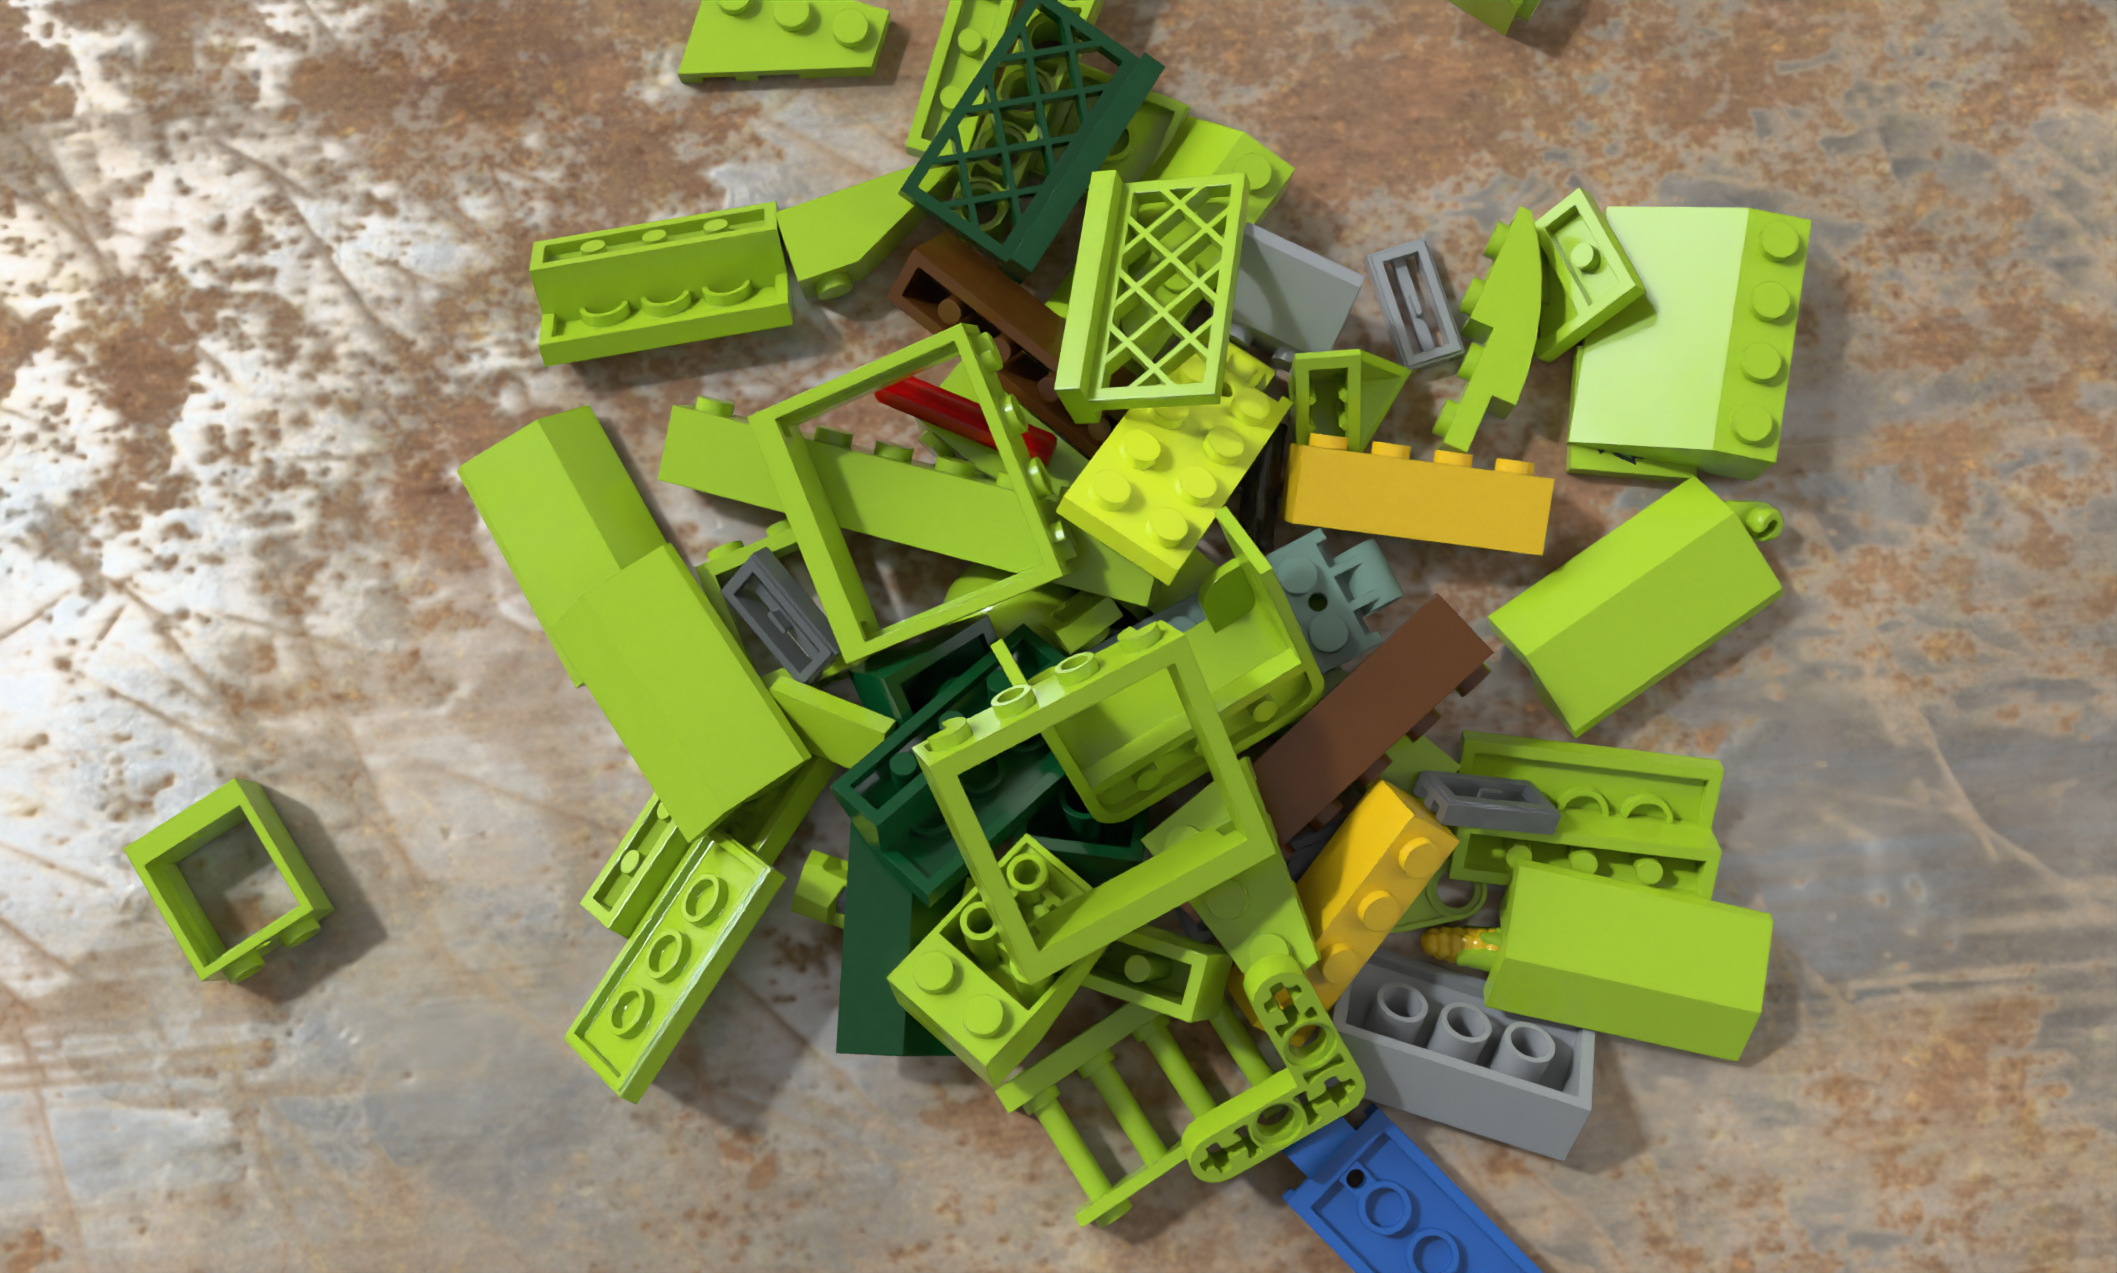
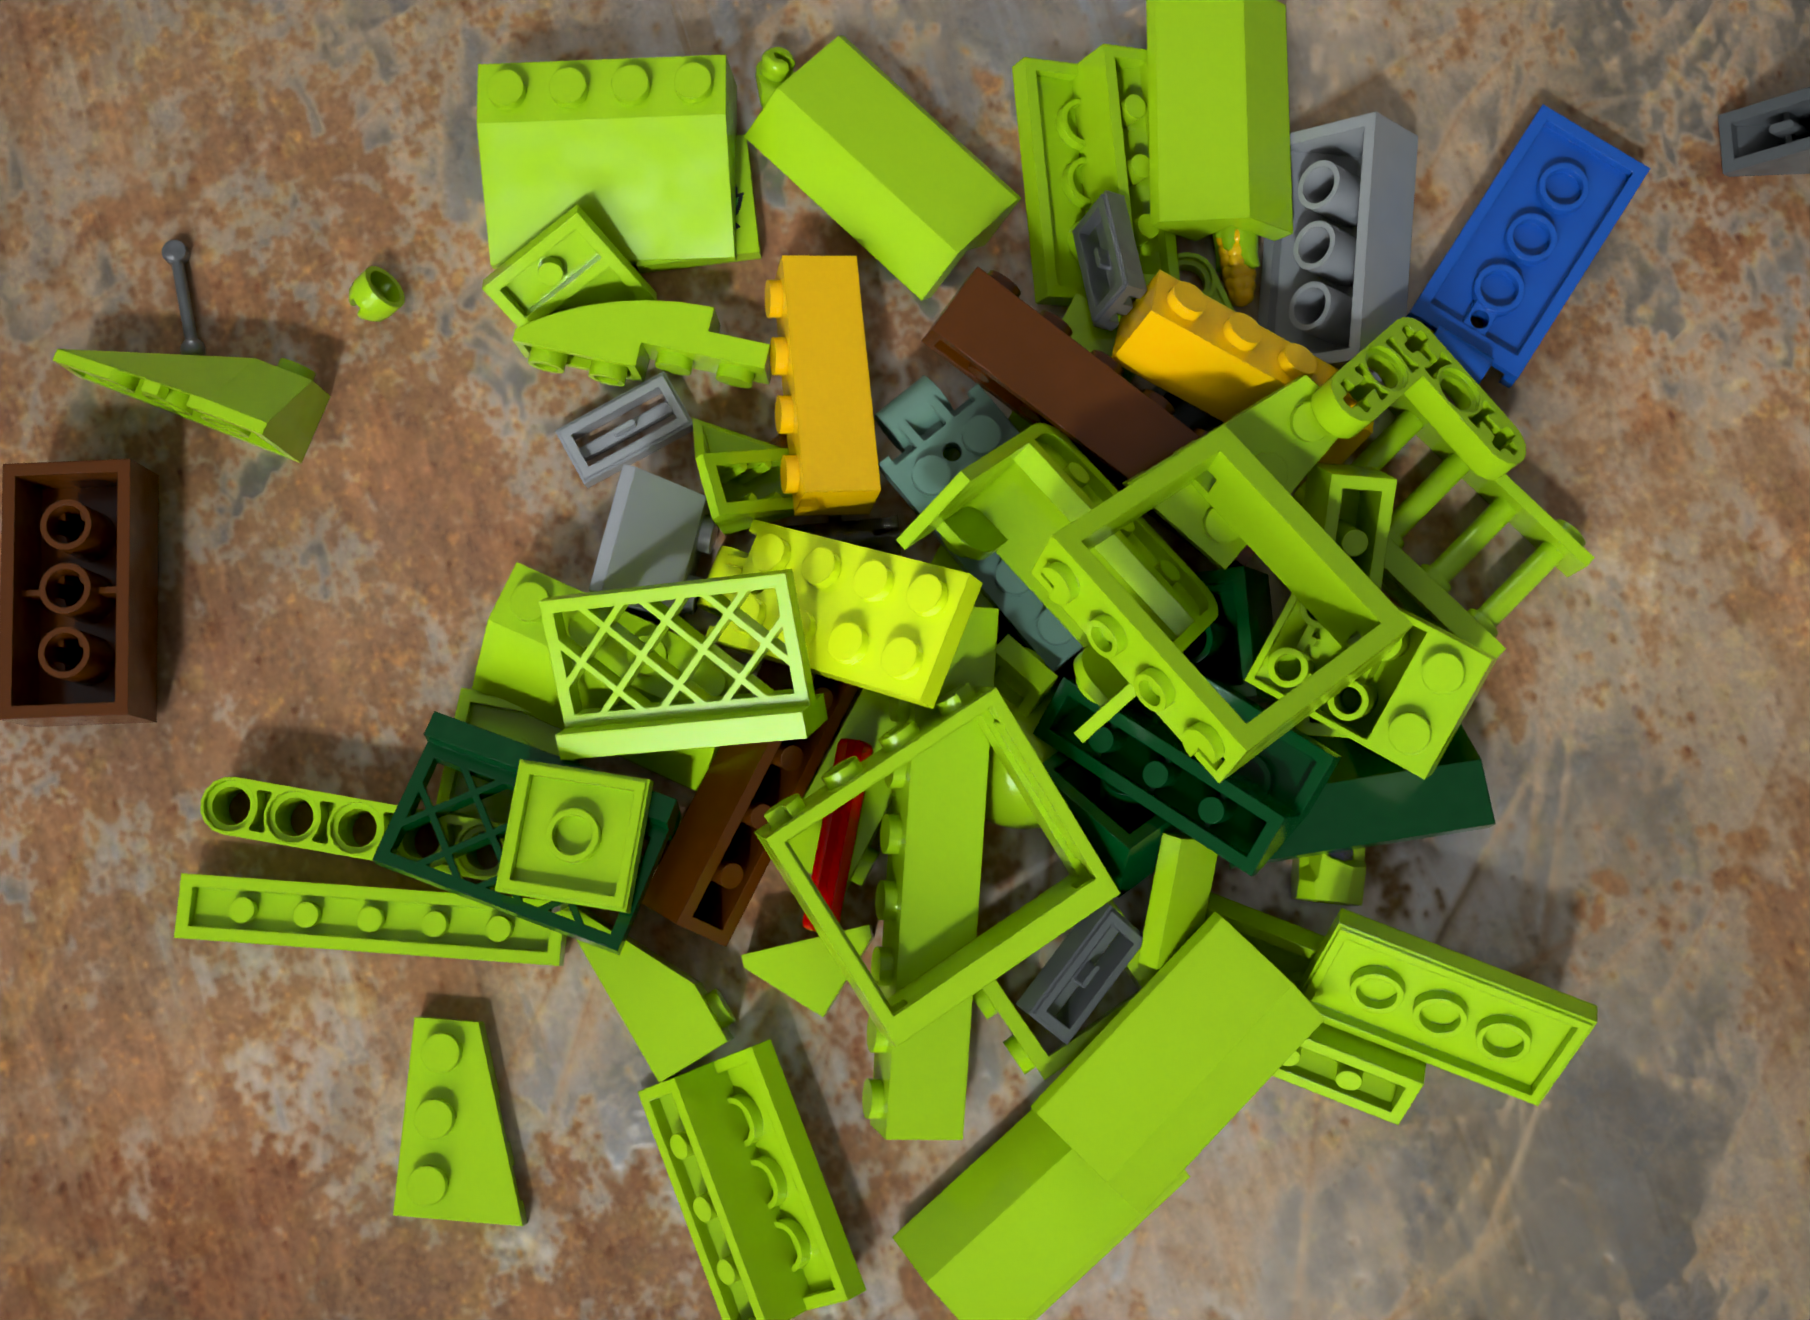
camera: 100 degrees left, 0 degrees up
none -> lime hinge [349,266,405,322]
none -> lime tile [495,759,654,914]
none -> lime slope [741,924,874,1017]

